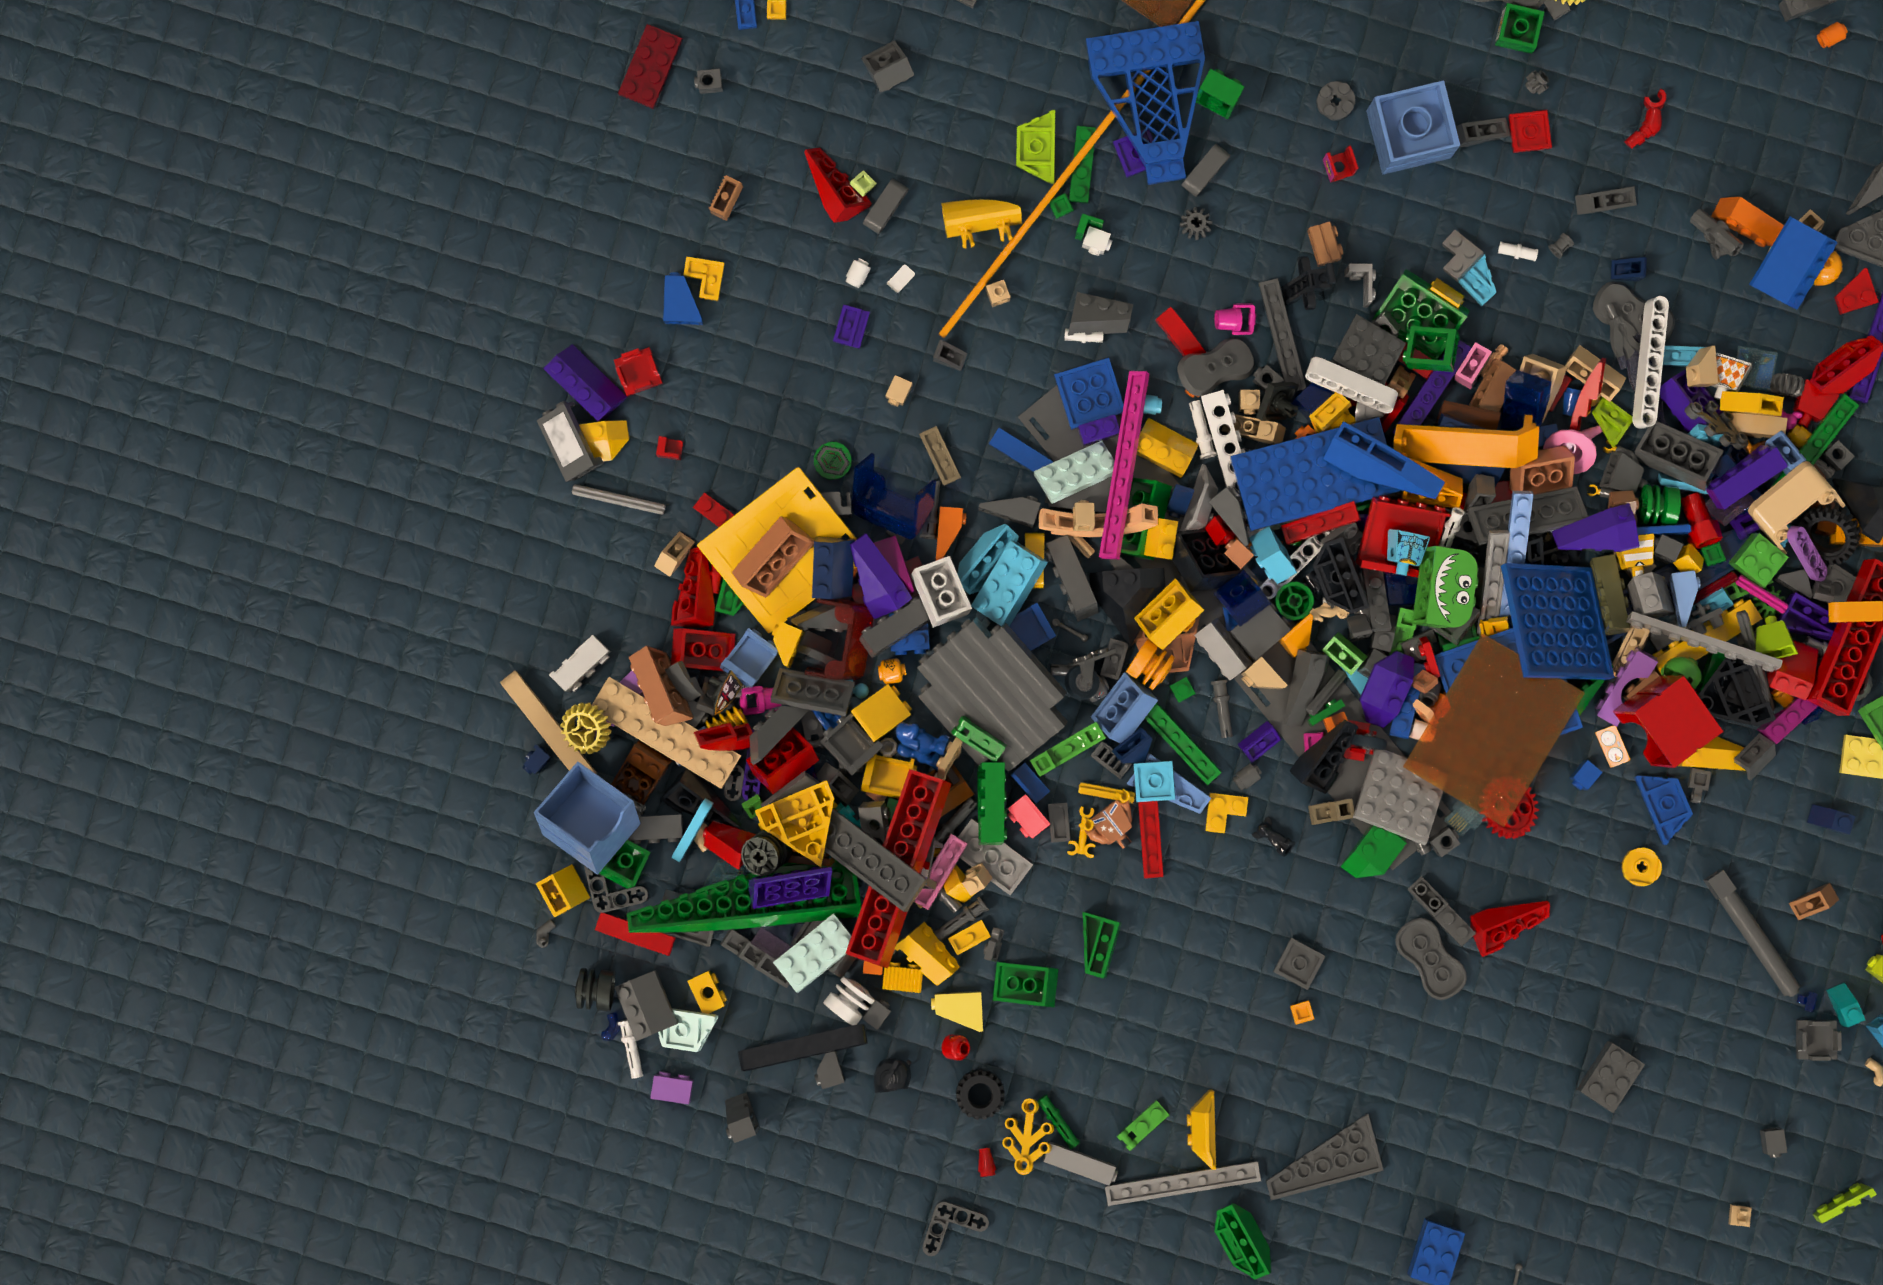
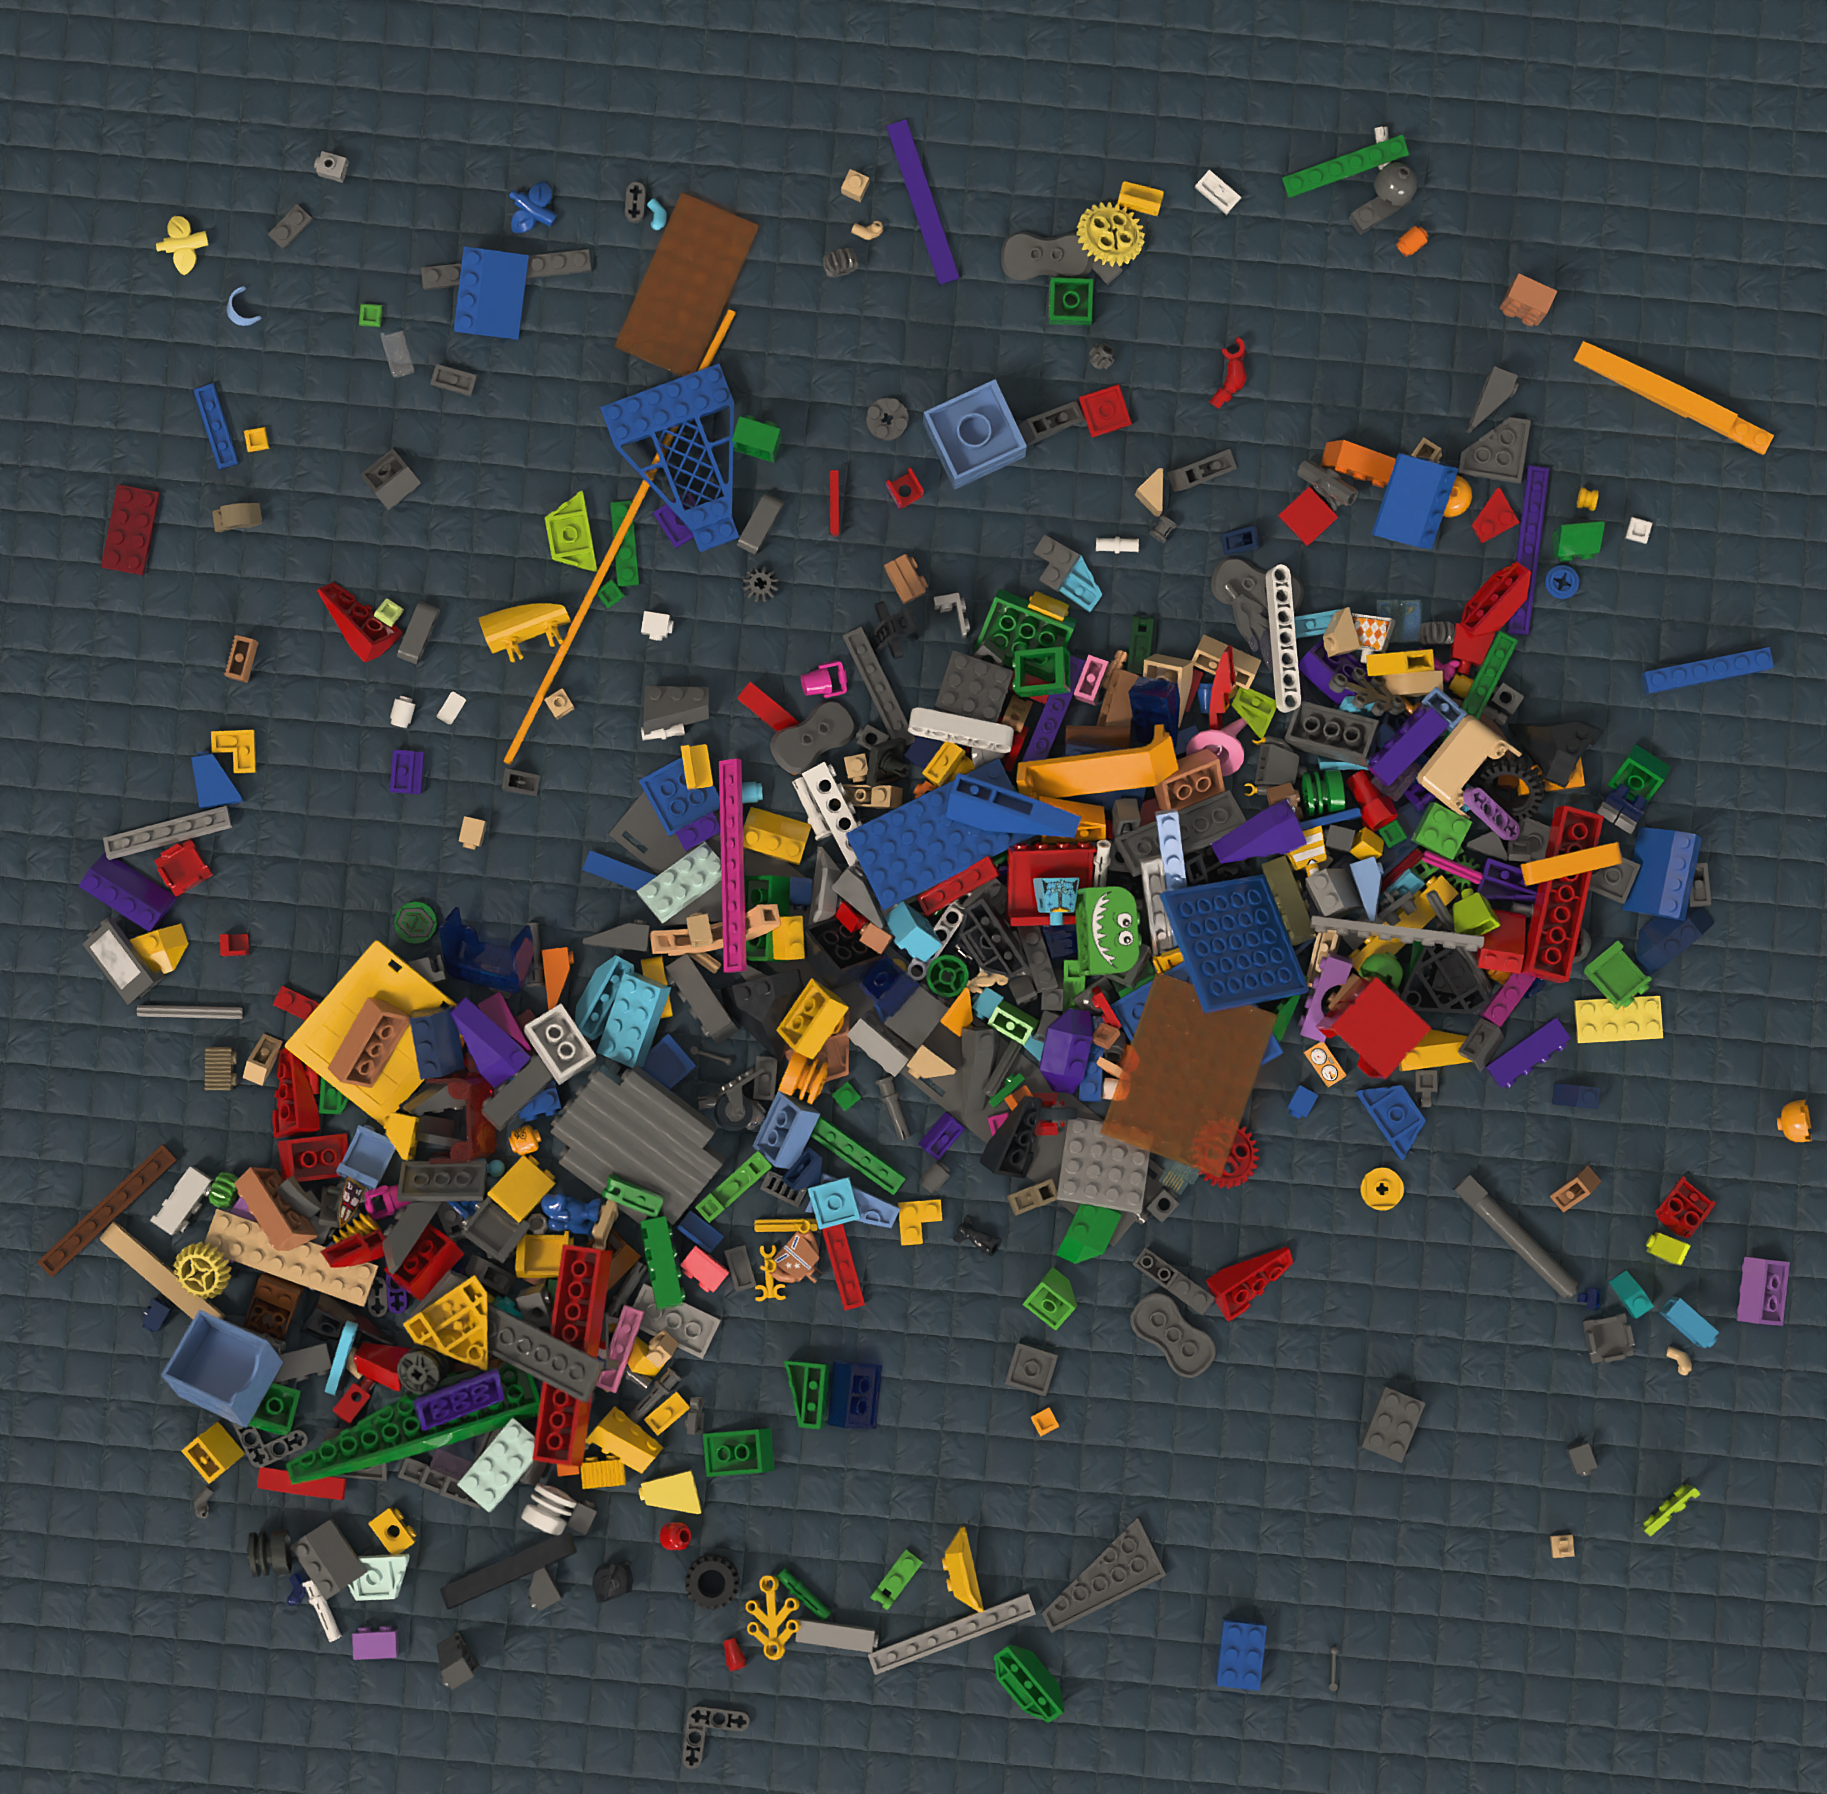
camera: 20 degrees left, 0 degrees up
dark grey brick [694,69,723,94] -> none
bright green tile [742,794,763,819] -> none
dark tan plate [919,426,961,486] -> none
green panel [1075,213,1104,241] -> none
none -> reddish brown plate [37,1144,178,1278]
none -> light grey plate [103,806,232,860]
none -> dark tan brick [205,1047,238,1090]
none -> bright green gear [209,1172,239,1209]
none -> dark tan brick [212,503,262,532]
none -> red torso [333,1376,376,1425]
none -> yellow panel [681,744,713,790]
none -> clear blue slope [828,1361,882,1429]
none -> red tile [830,470,839,536]
none -> medium azure brick [971,987,1003,1020]
none -> bright green slope [1022,1267,1077,1330]
none -> dark green plate [1127,615,1154,675]
none -> tan slope [1135,468,1163,517]
none -> red tile [1278,487,1338,546]
none -> dark purple brick [1485,1018,1571,1089]

